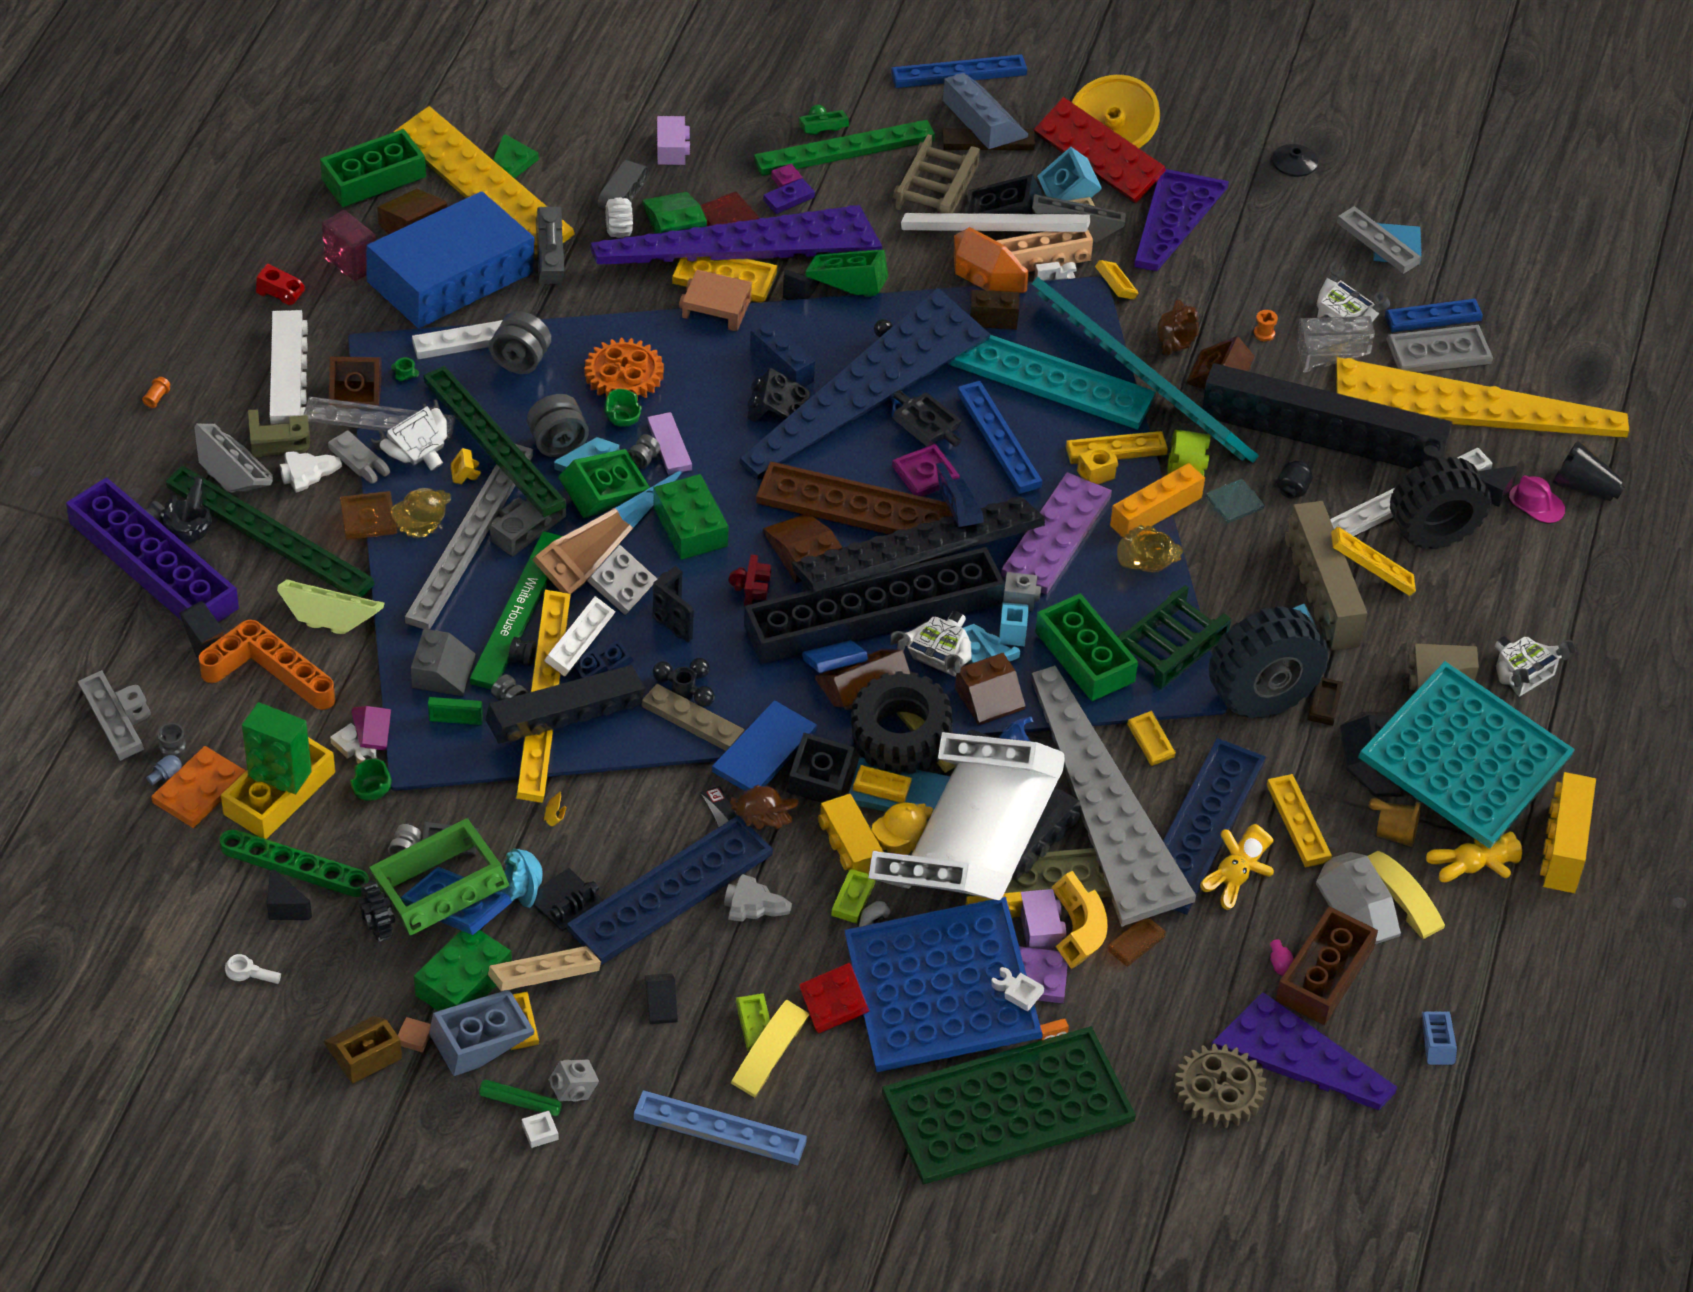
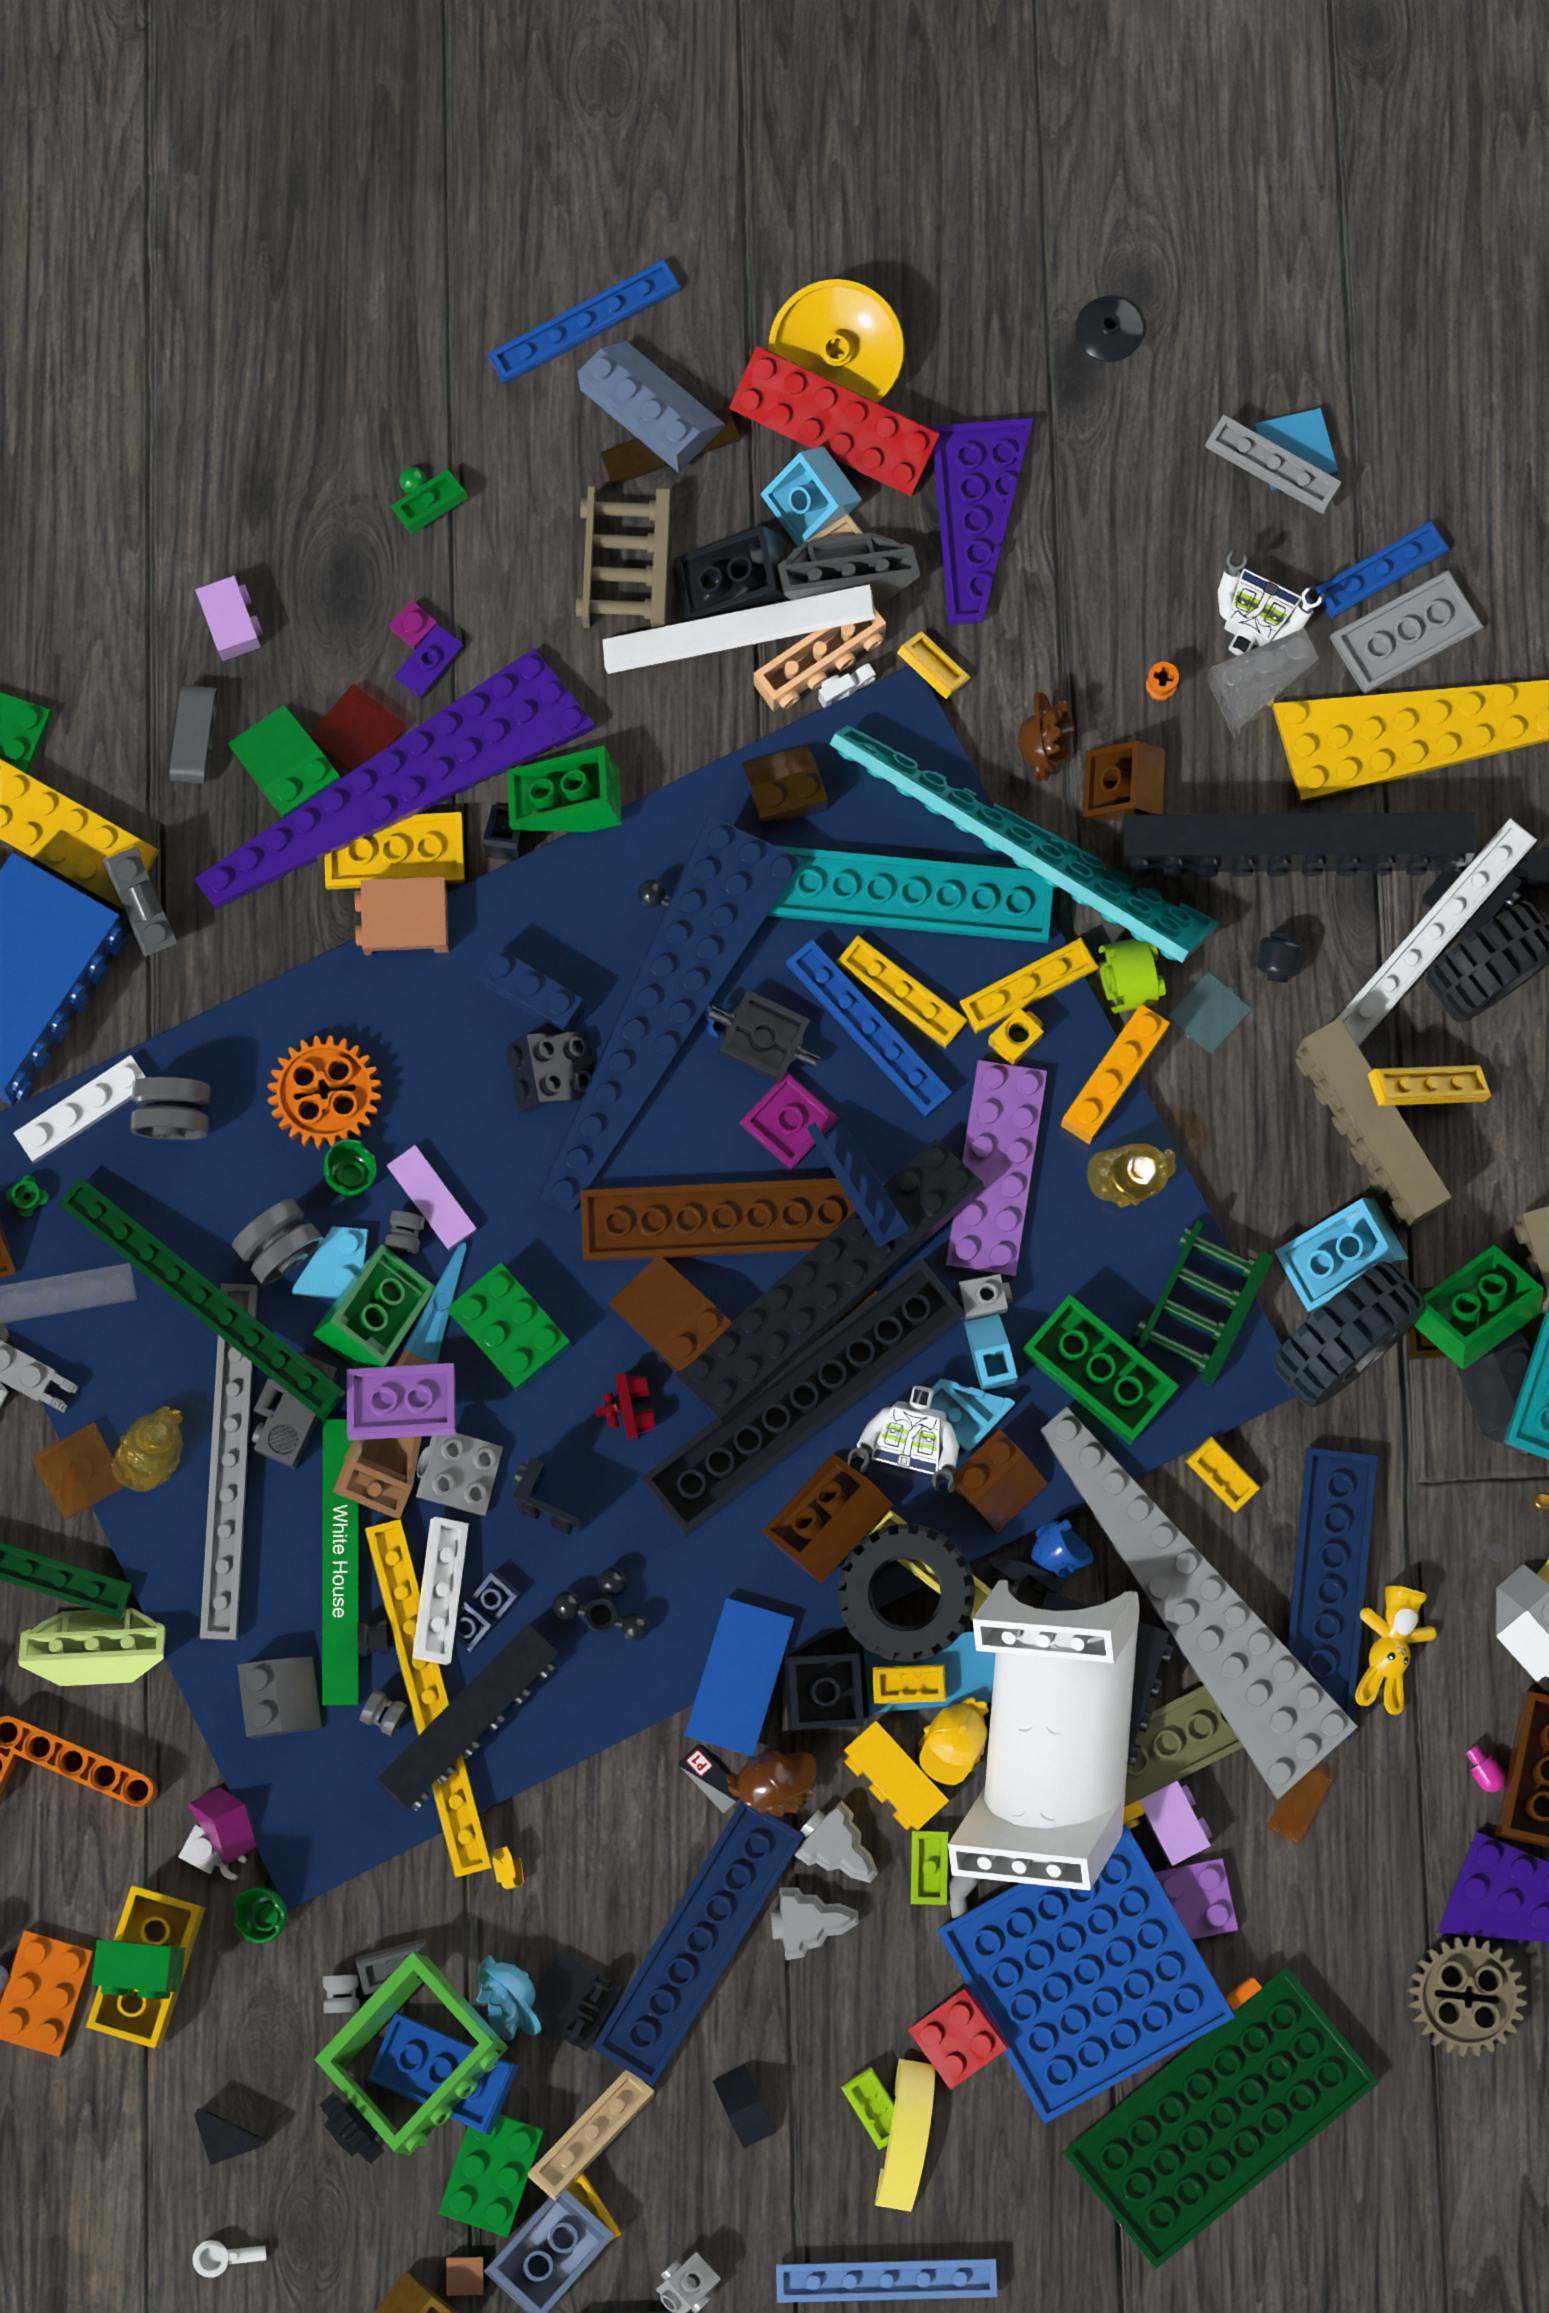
camera: 15 degrees left, 30 degrees up
green beam [220,829,369,897] -> none
white torso [371,400,447,471] -> none
green tile [428,697,483,725] -> none
yellow tile [450,448,481,485] -> none
white gear [605,197,633,238] -> none
dark tan plate [642,684,745,751] -> none
green plate [754,120,935,176] -> none
blue tile [802,640,868,673] -> none
orange wedge [953,227,1028,293] -> none
white plate [991,967,1044,1011] -> none
yellow arch [1051,871,1107,969] -> none
yellow plate [1267,774,1332,868] -> none
none -> medium lavender plate [347,1363,456,1440]
none -> light grey rock [794,1800,878,1883]
none -> yellow tile [836,935,968,1049]
none -> green brick [1414,1245,1544,1370]

